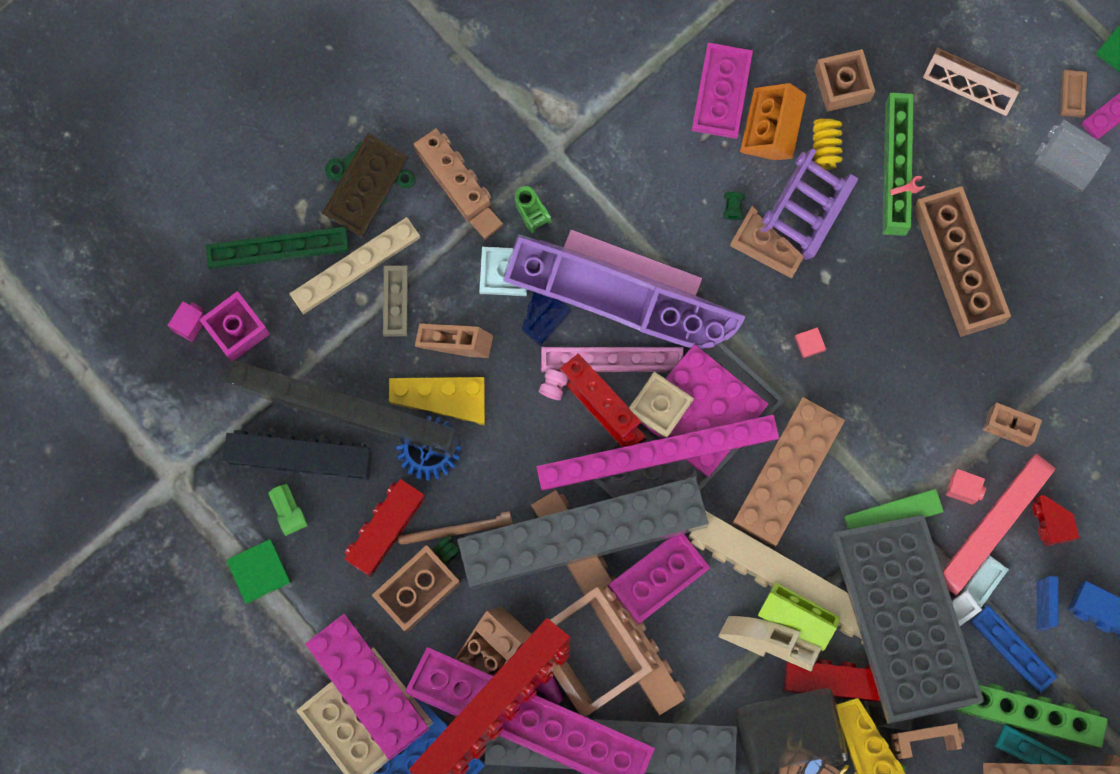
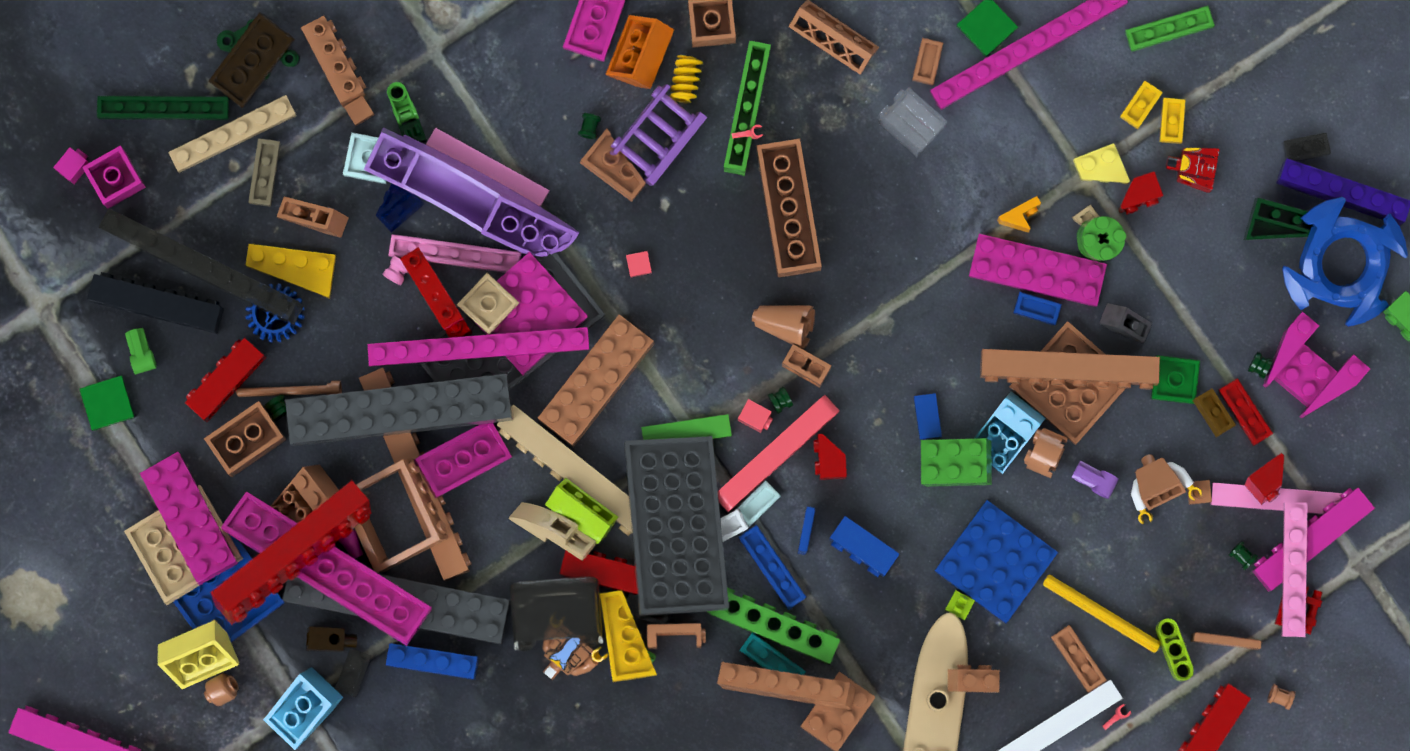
camera: 10 degrees right, 5 degrees up
none -> dark green tile [399,119,427,143]
none -> nougat cone [752,305,815,349]
none -> dark green wheel [768,387,793,414]

